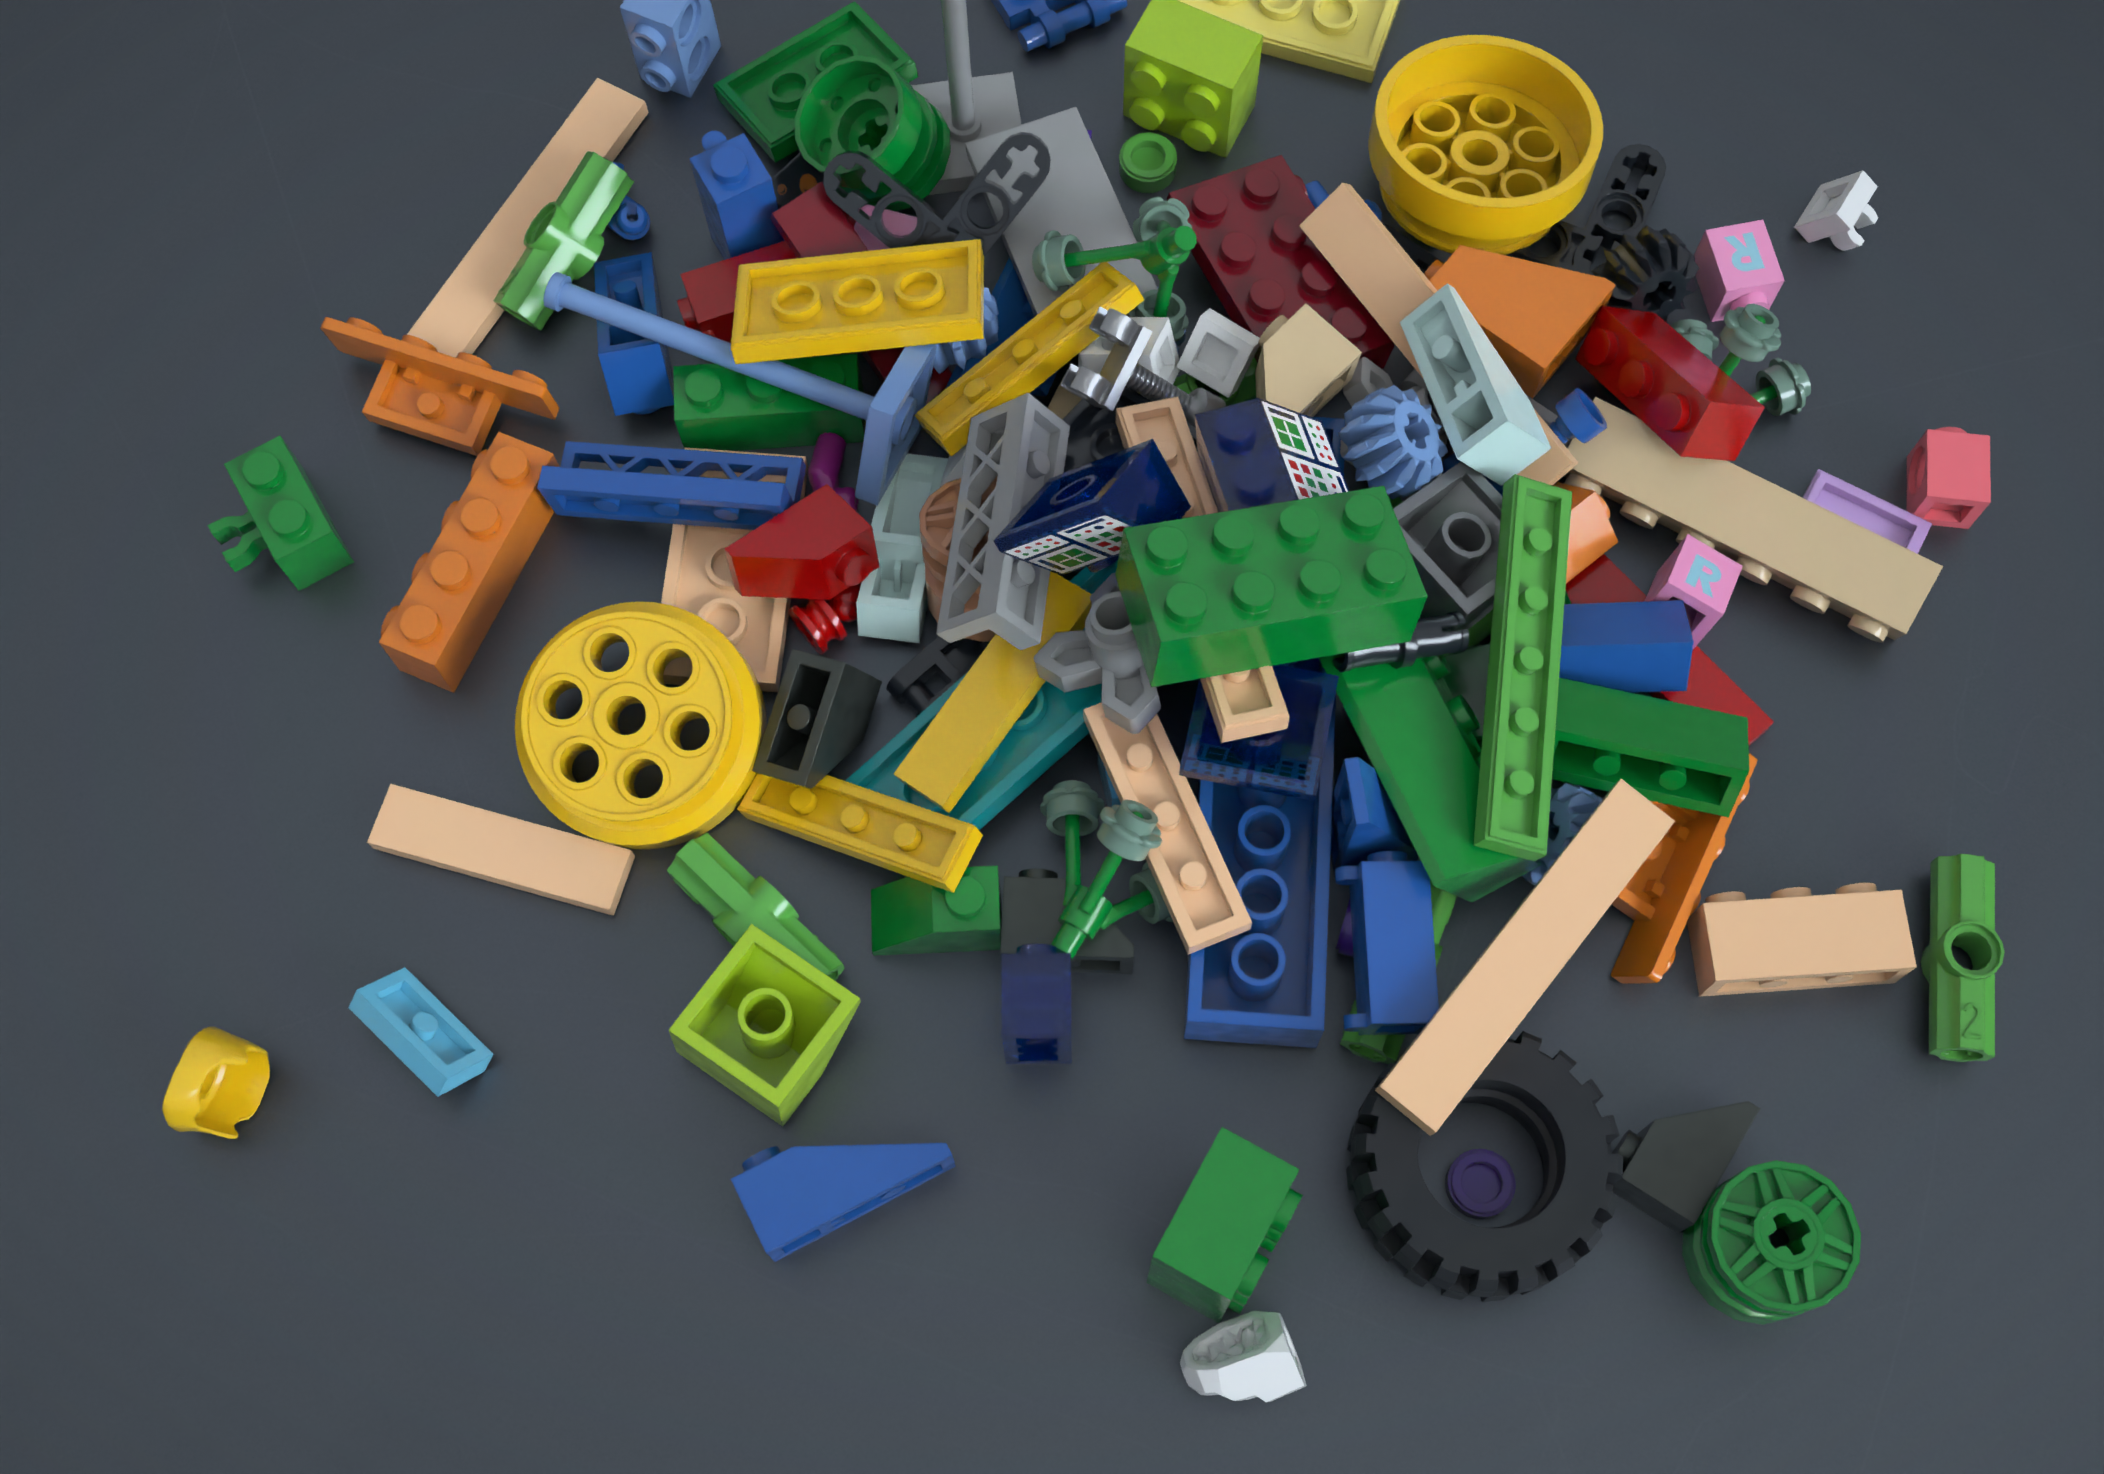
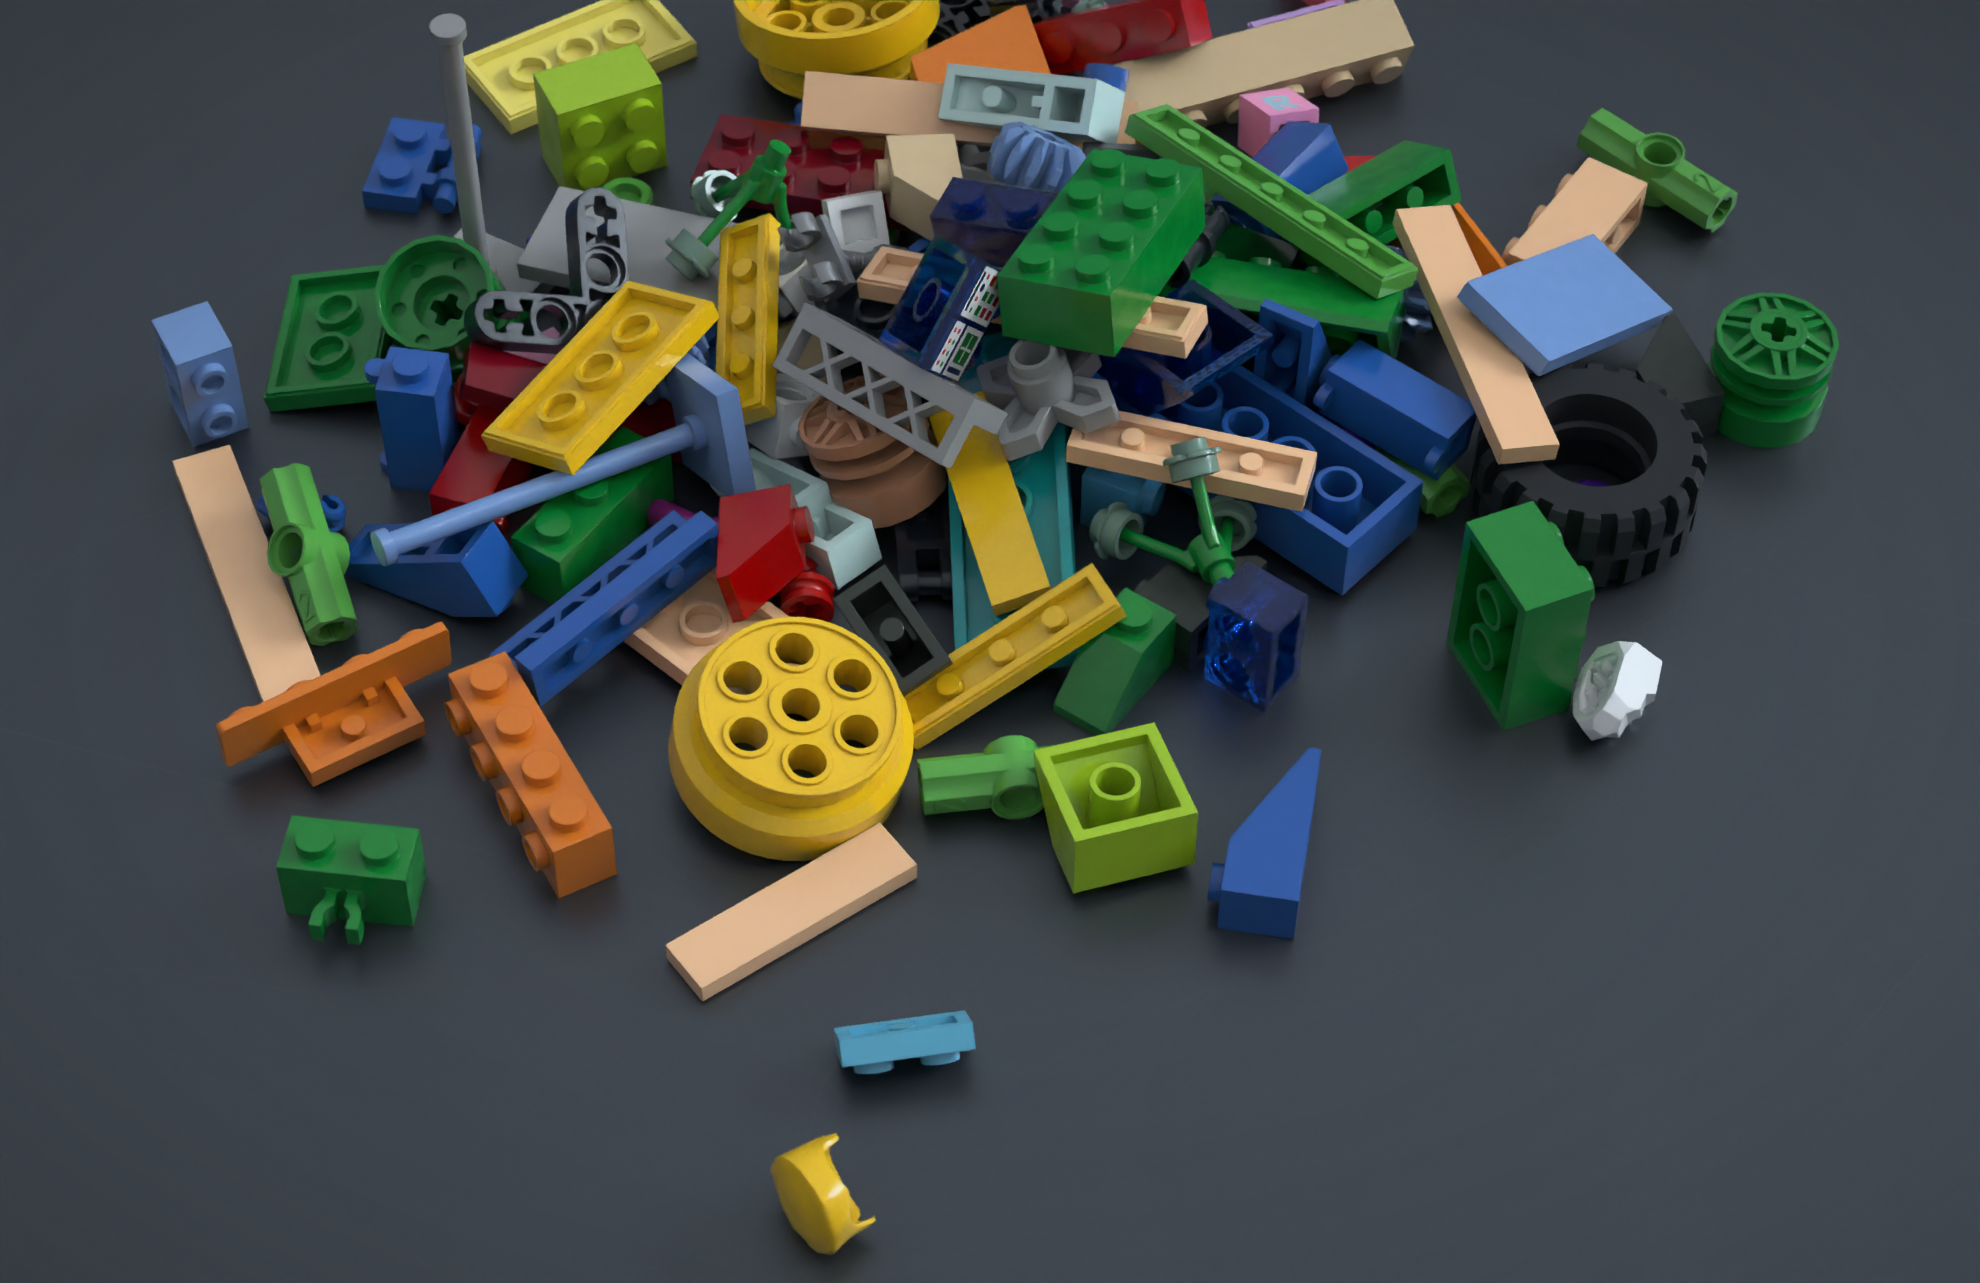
camera: 55 degrees left, 20 degrees down
none -> medium blue tile [1457,234,1673,376]

